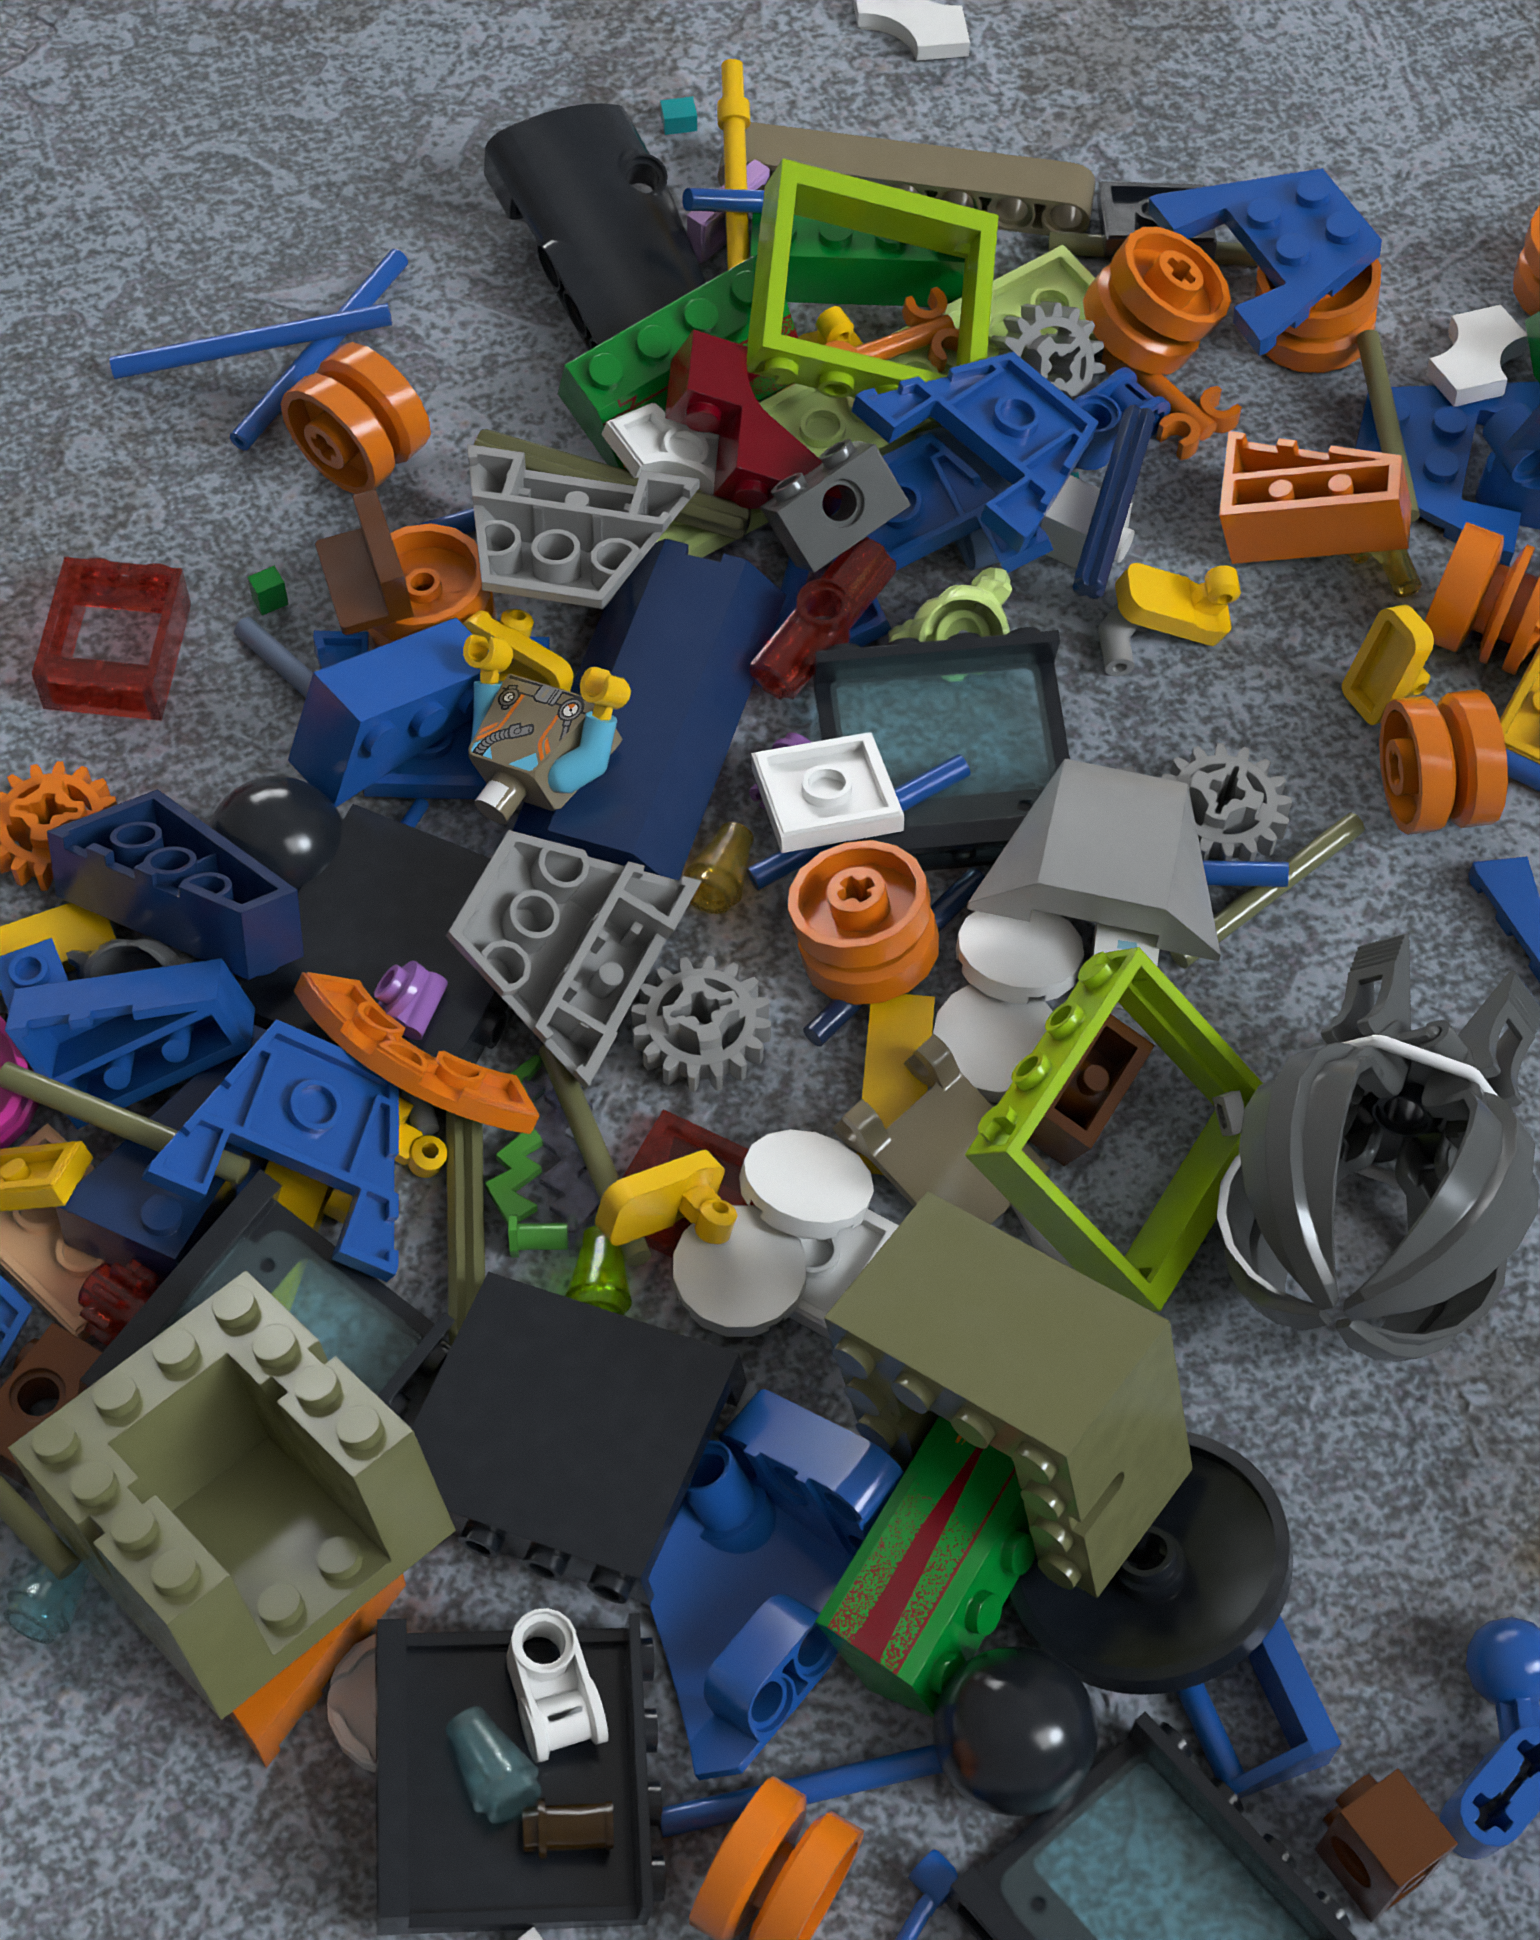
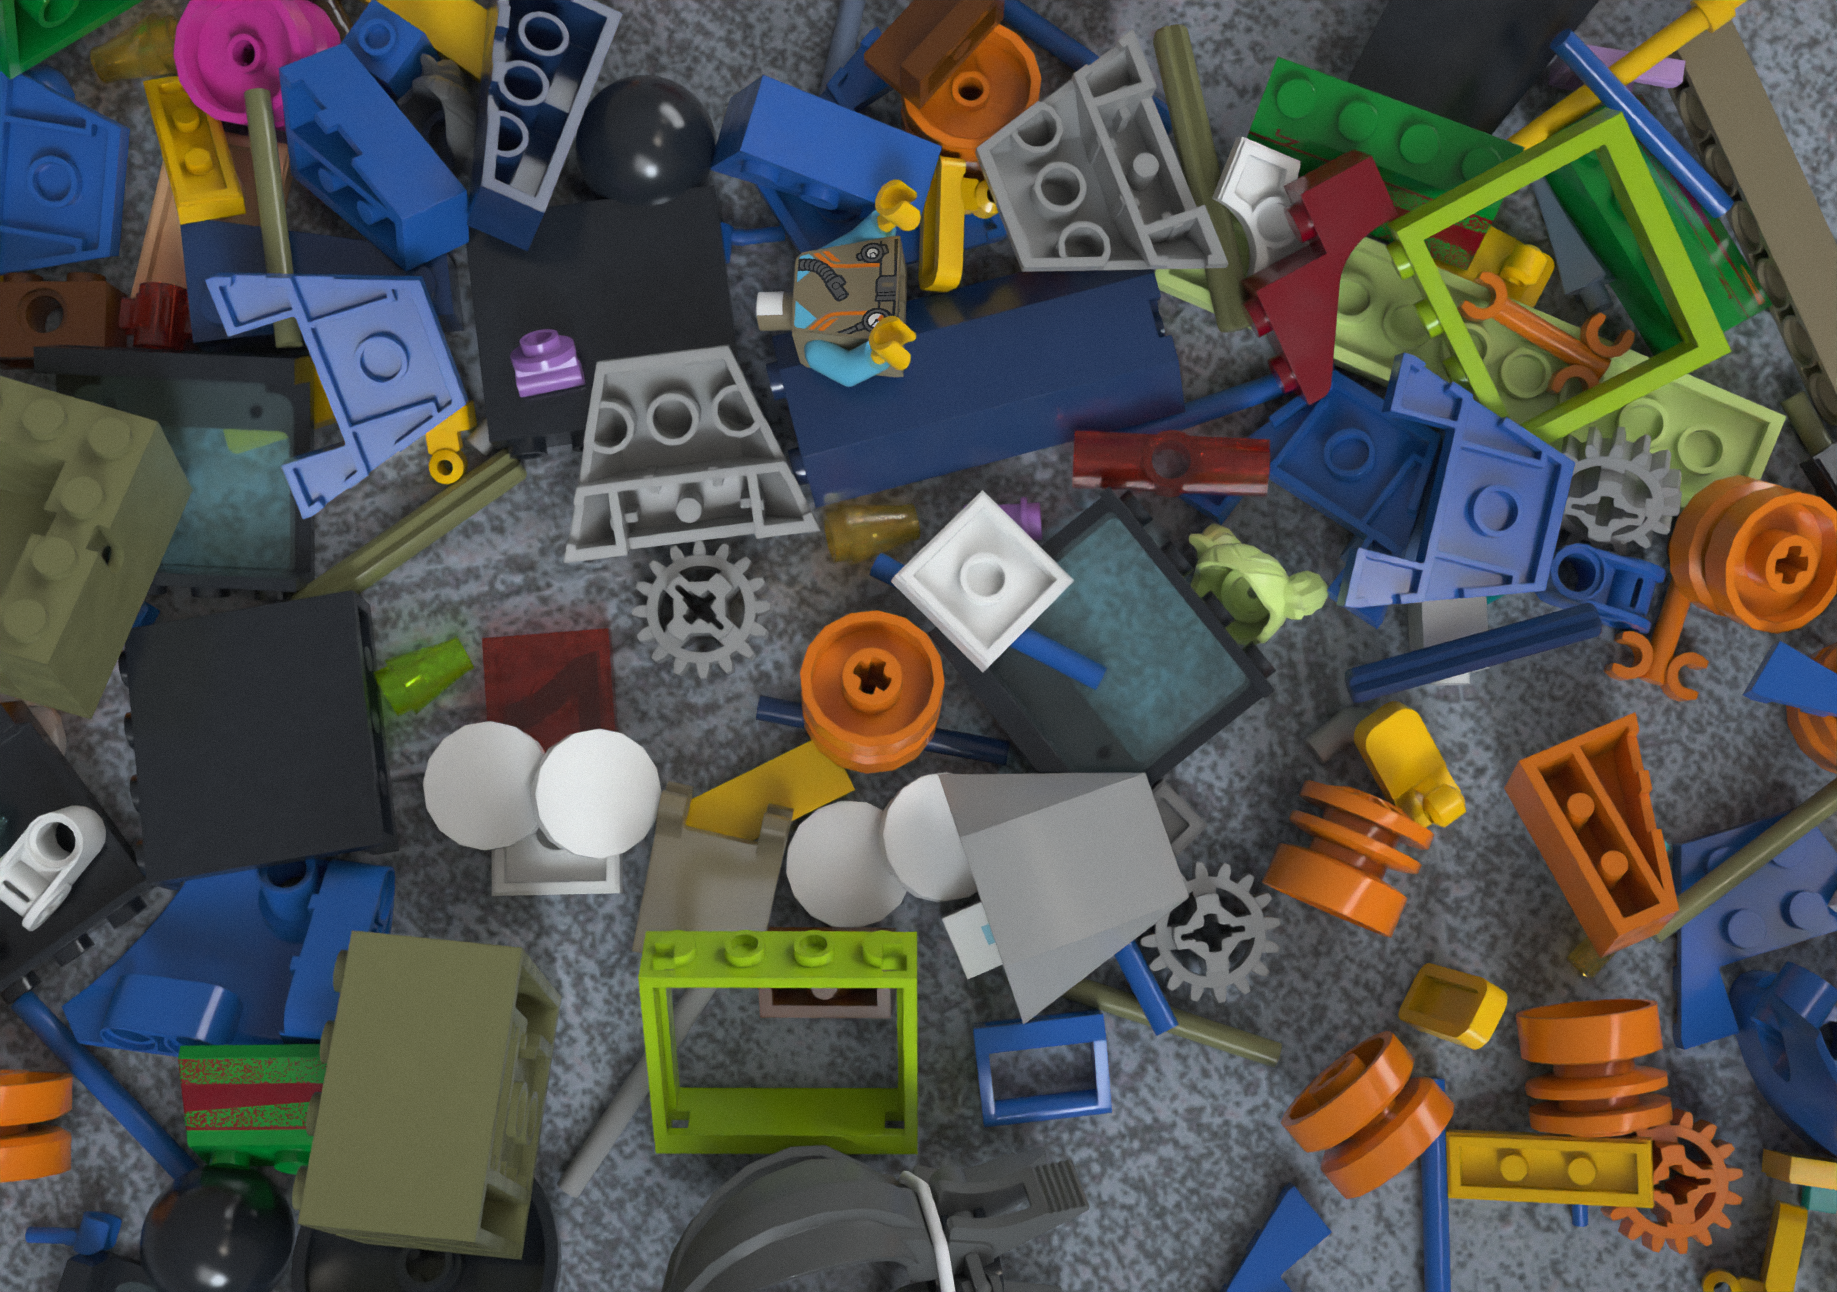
camera: 65 degrees right, 25 degrees up
orange tile [294,972,540,1134] -> none
piece [485,1055,600,1258] -> none
olive bar [539,1044,652,1267] -> none
yellow piece [595,1150,737,1246] -> none
dark grey brick [760,439,911,573] -> none
light grey piece [1212,1090,1245,1136] -> none
none -> blue tile [972,1009,1112,1128]
none -> orange wheel [1262,780,1434,938]
none -> sand blue piece [1530,176,1616,316]

